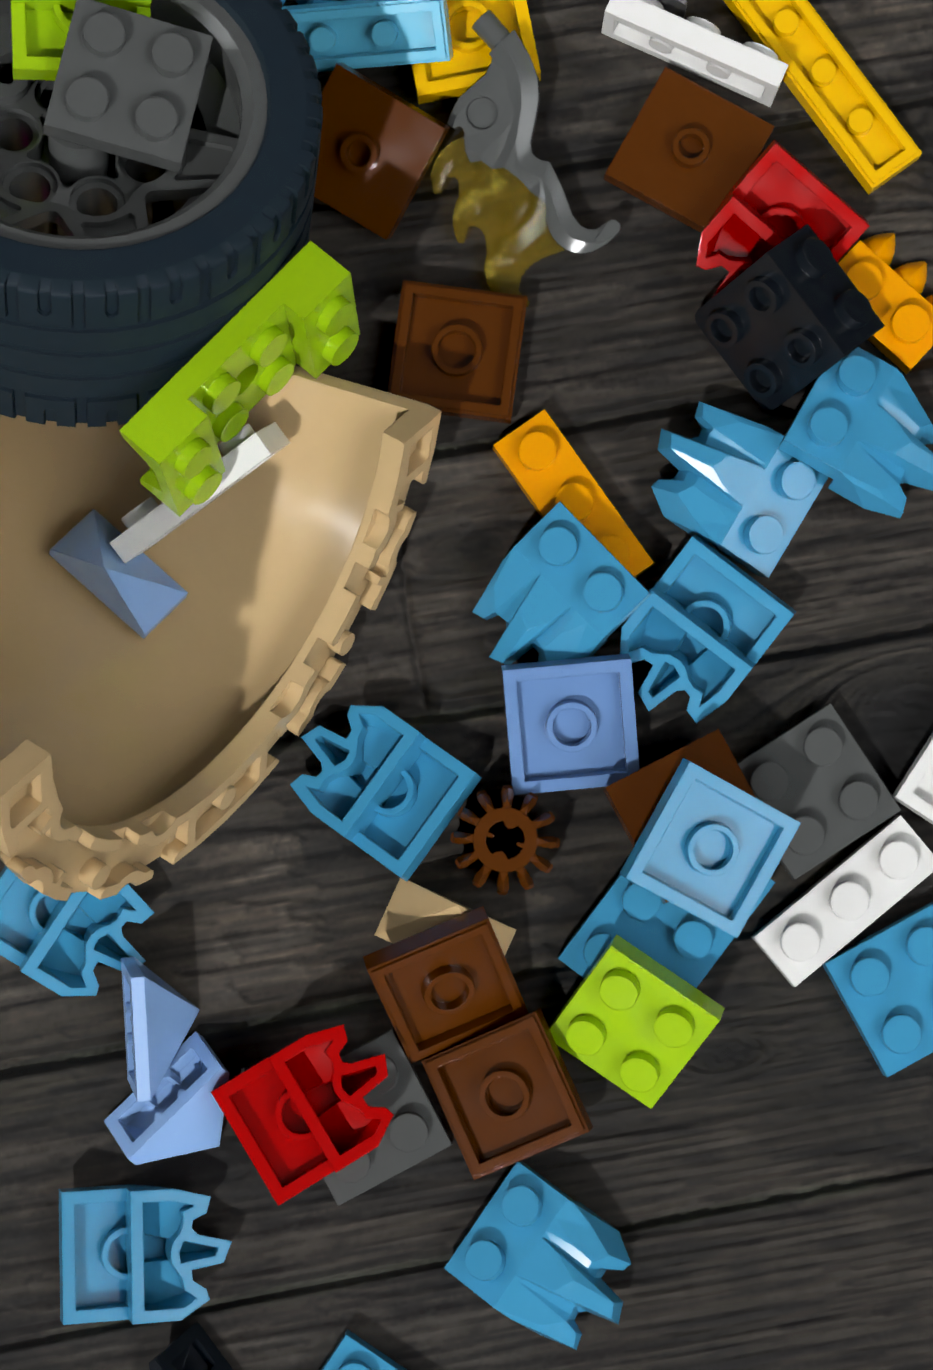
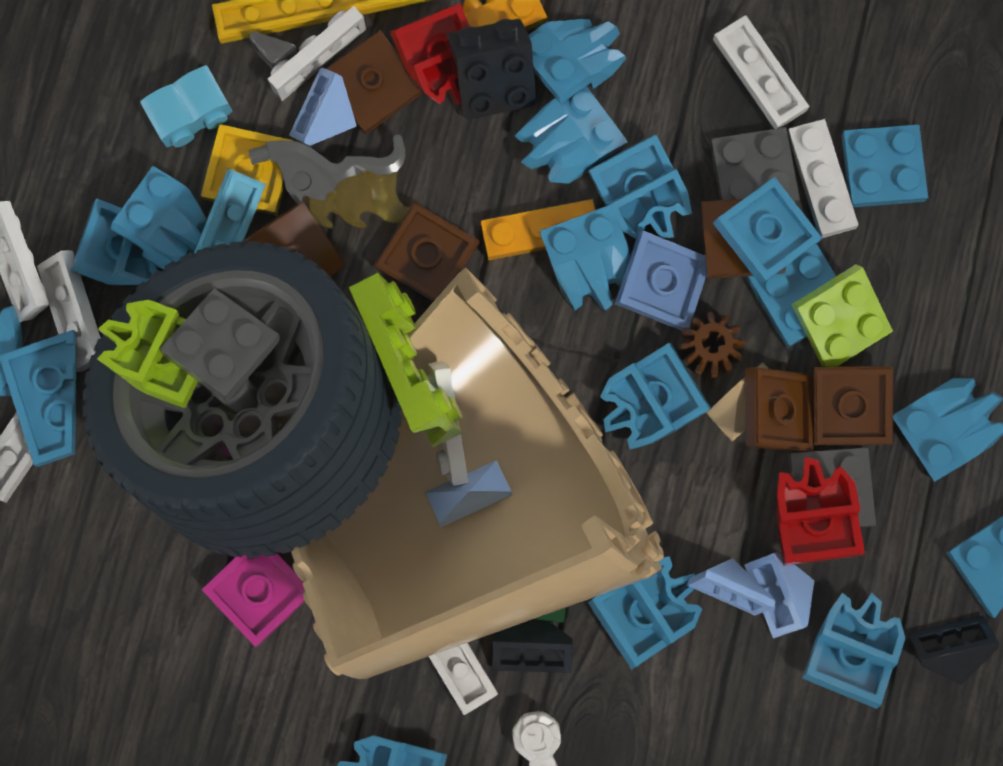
camera: 65 degrees left, 5 degrees down
none -> light blue slope [289,67,357,146]

